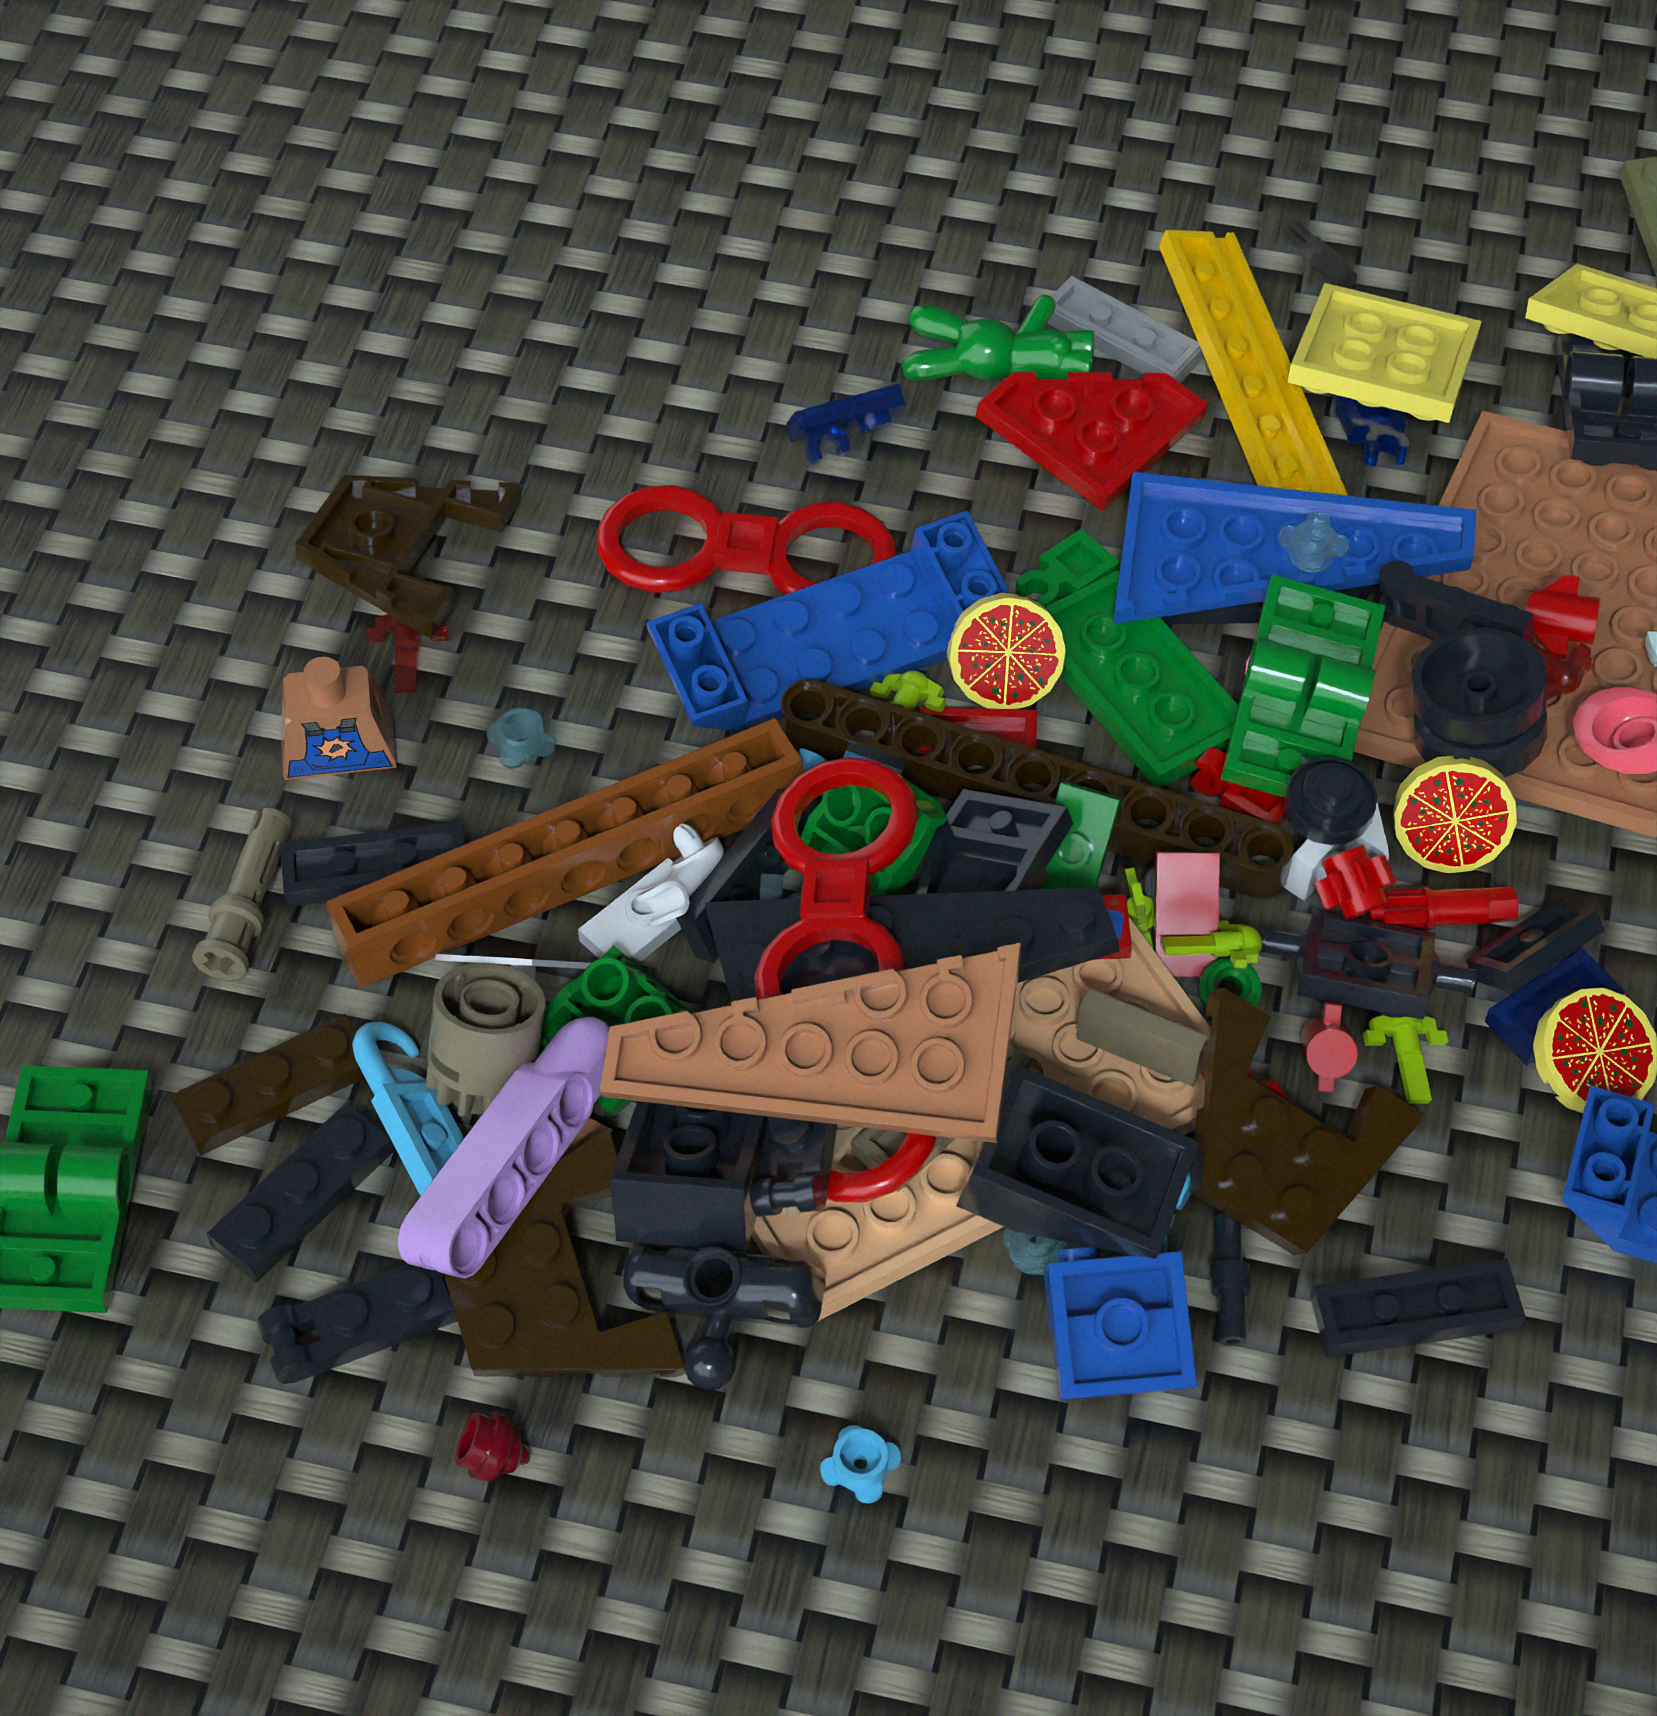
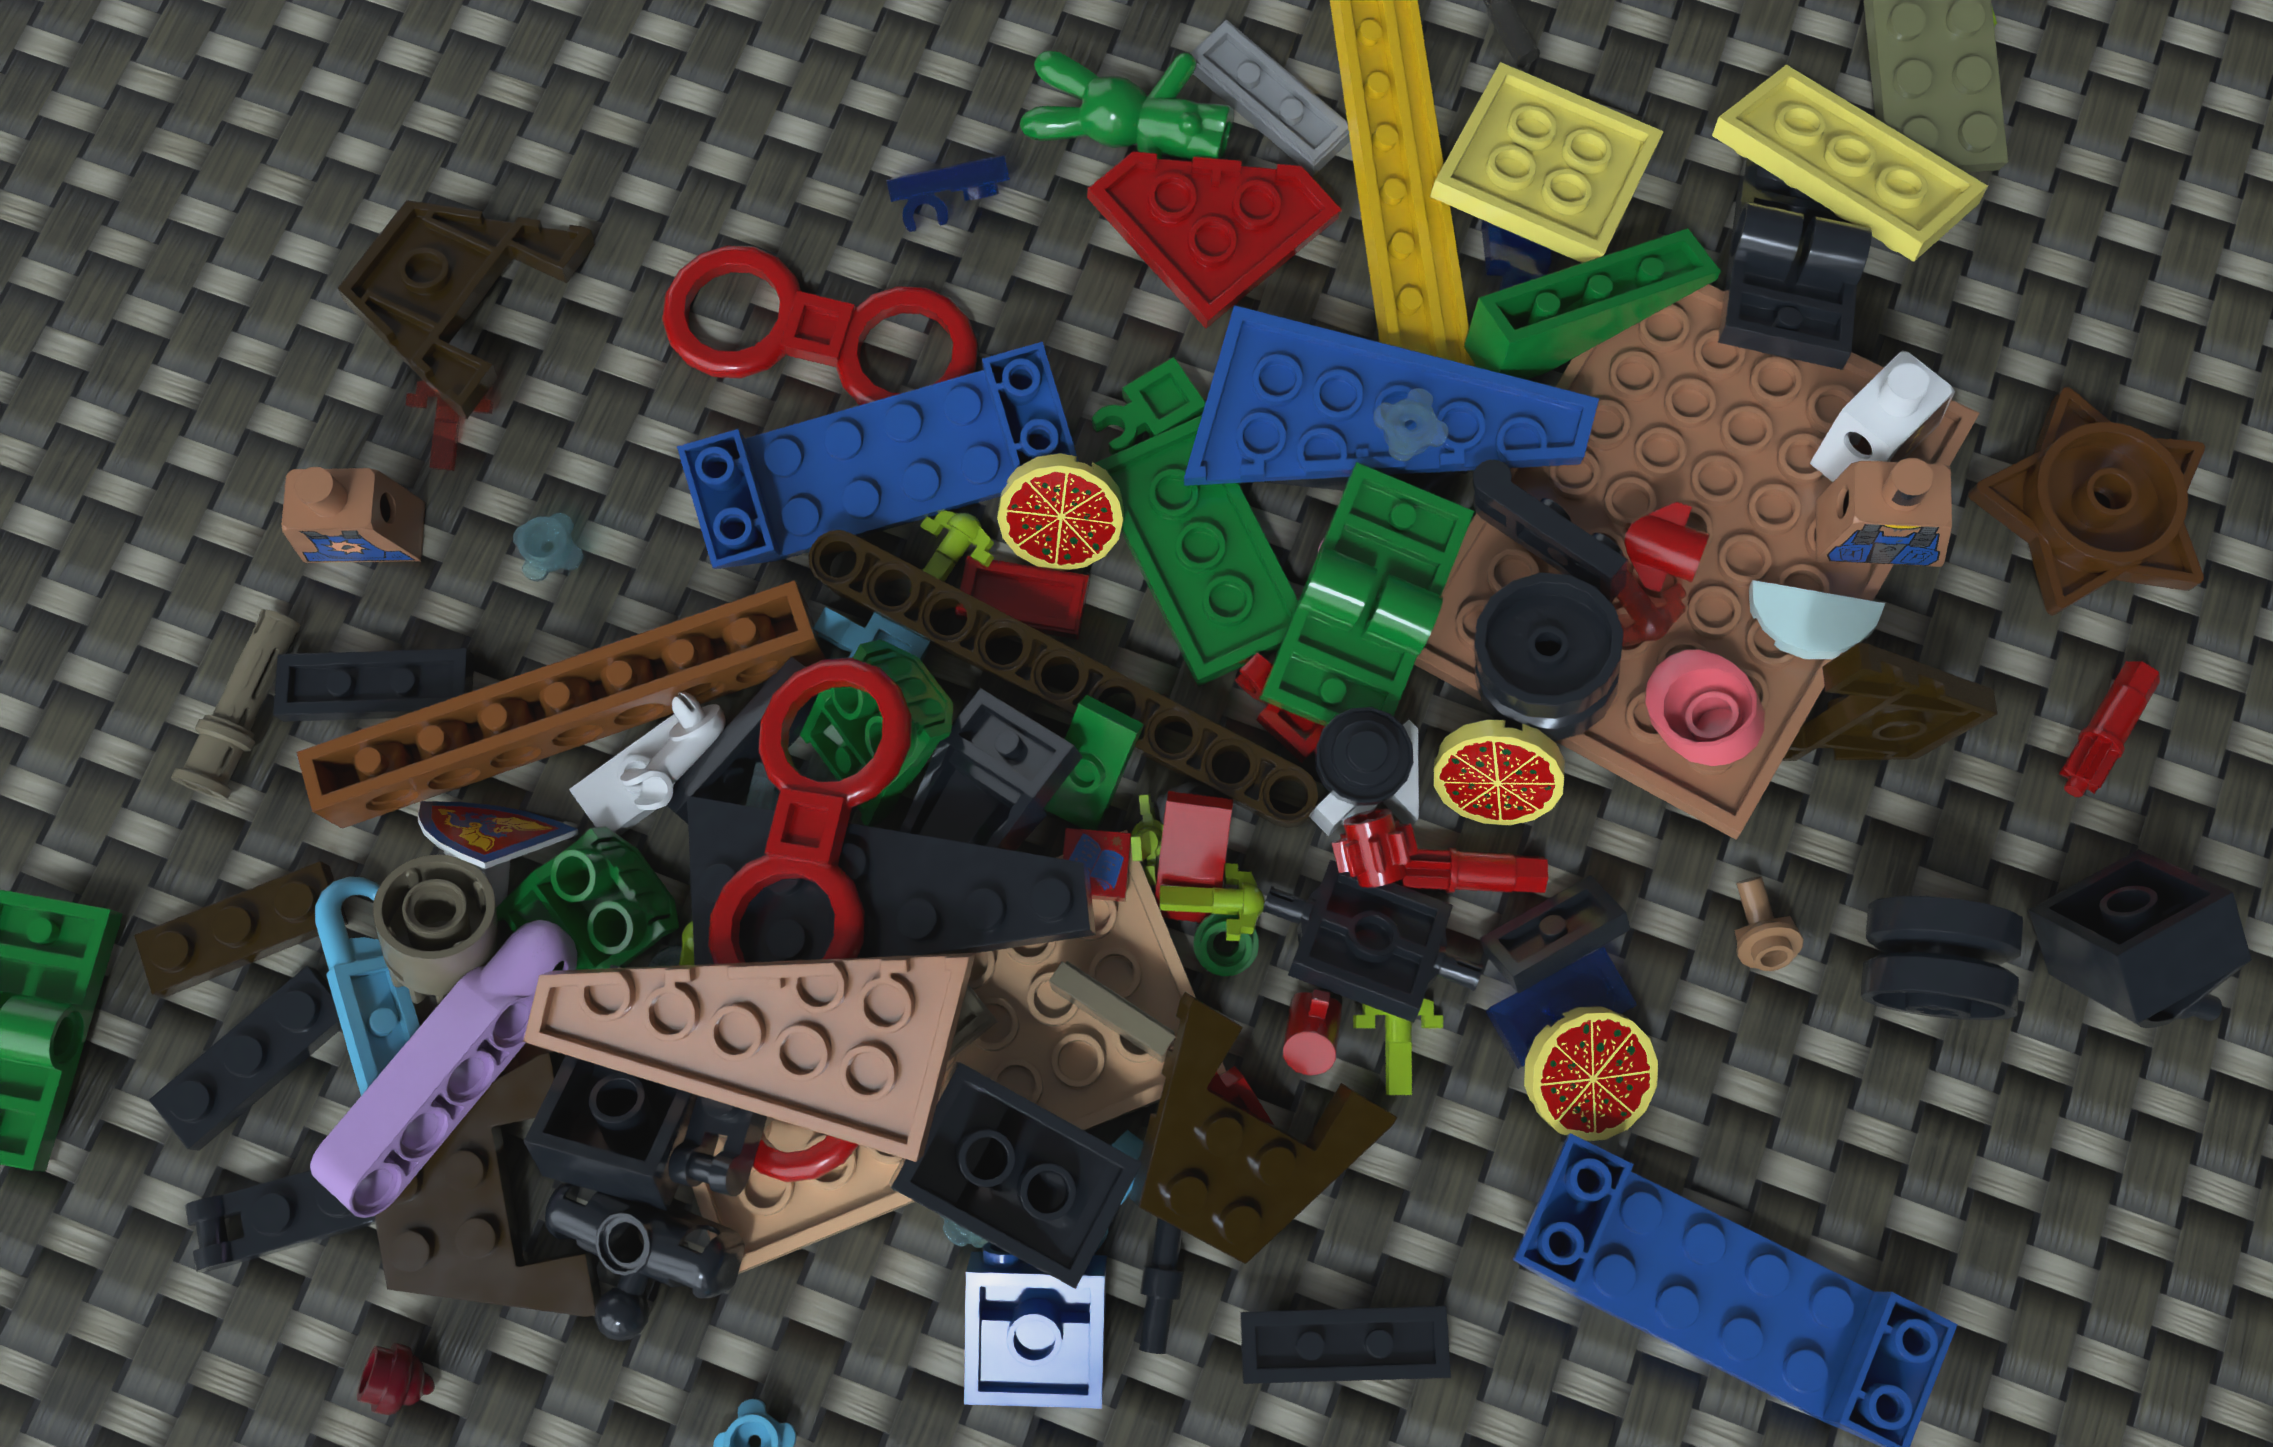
camera: 10 degrees right, 20 degrees up
none -> green slope [1464,228,1721,380]

